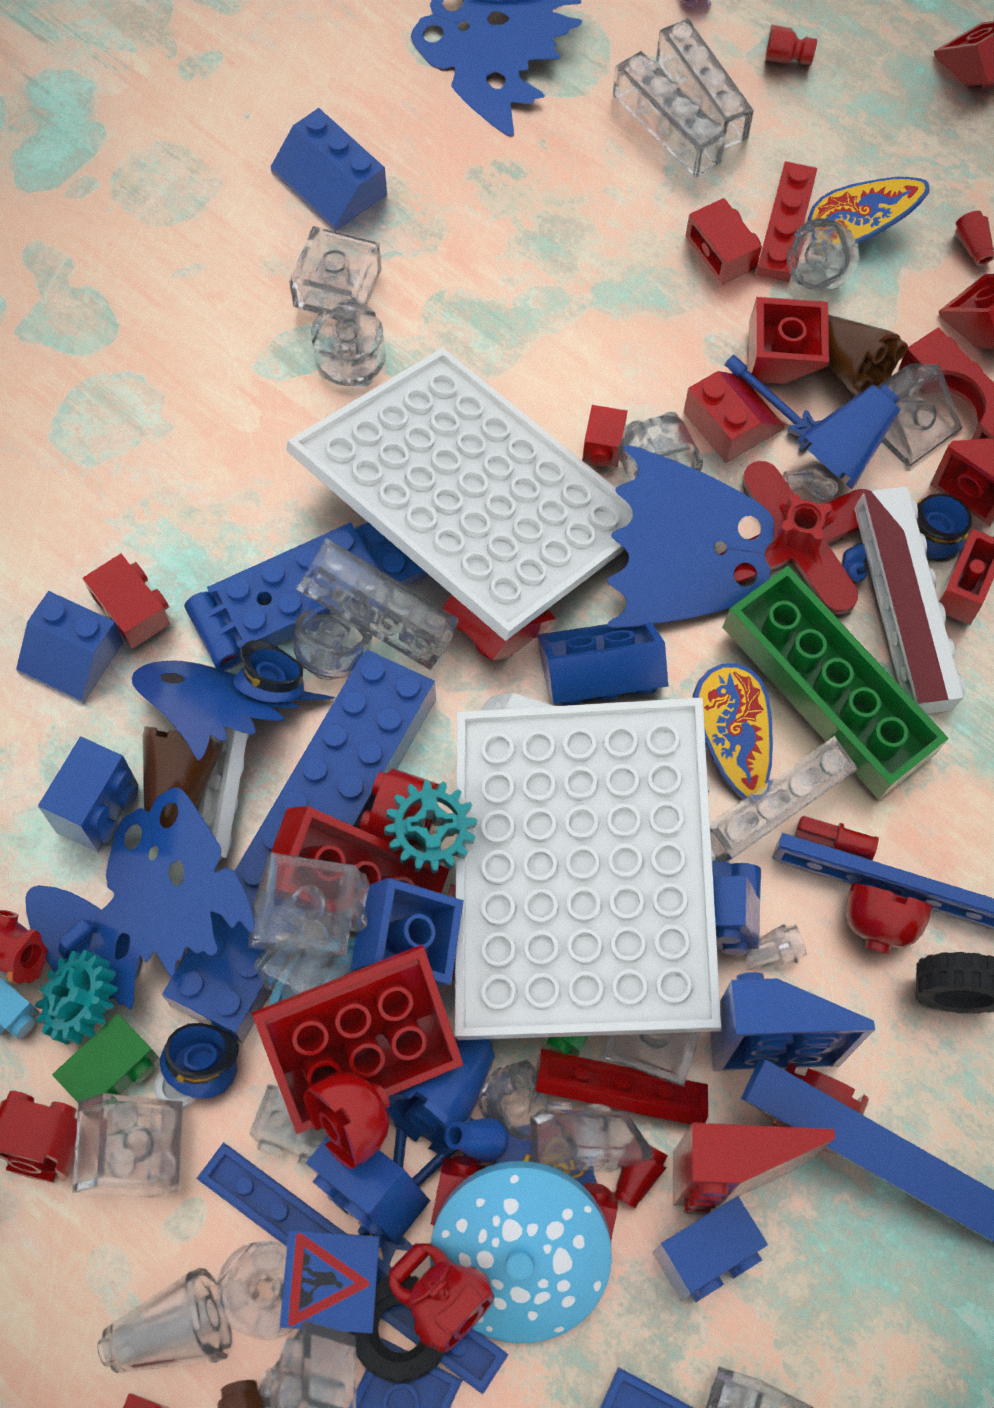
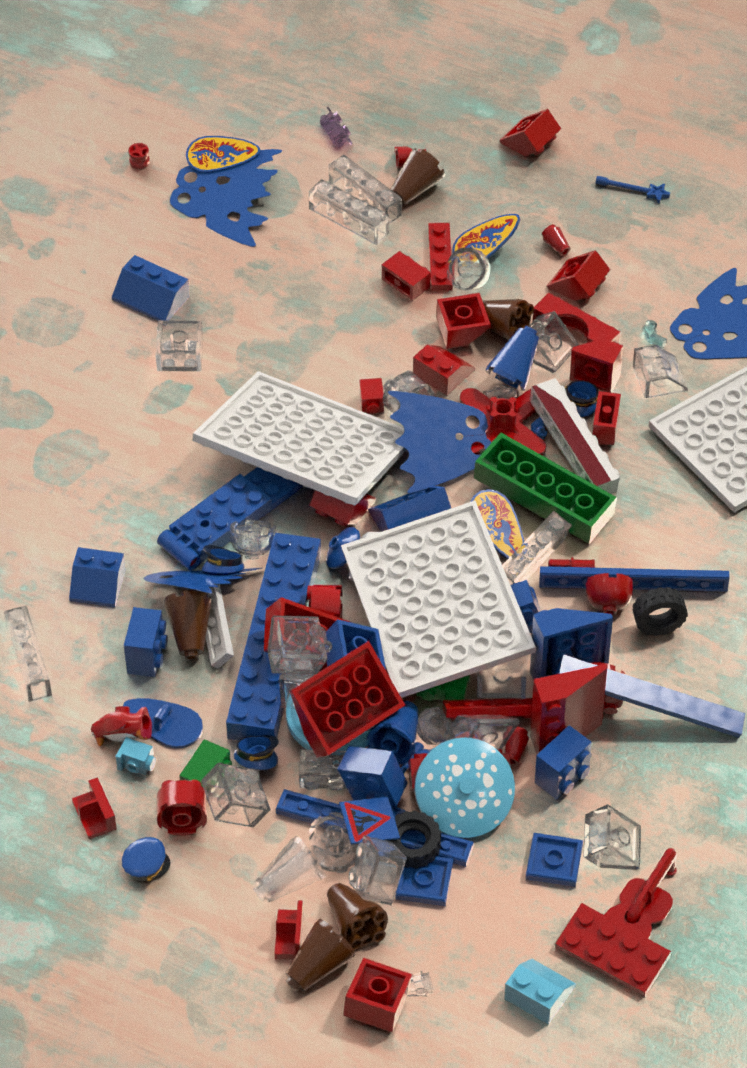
camera: 15 degrees left, 15 degrees down
teal gear [35,950,117,1045] -> none
red brick [82,553,170,649] -> none
blue piece [89,787,255,1010] -> none
clear brick [296,538,459,670] -> none
red cylinder [303,1072,390,1169] -> none
clear brick [311,301,386,387] -> none
teal gear [384,780,477,874] -> none
red piece [389,1243,494,1352] -> none
blue cone [445,1117,509,1163] -> none
blue piece [724,354,821,451] -> none
none -> blue dish [326,527,360,569]
none -> reddish brown cone [389,148,445,206]

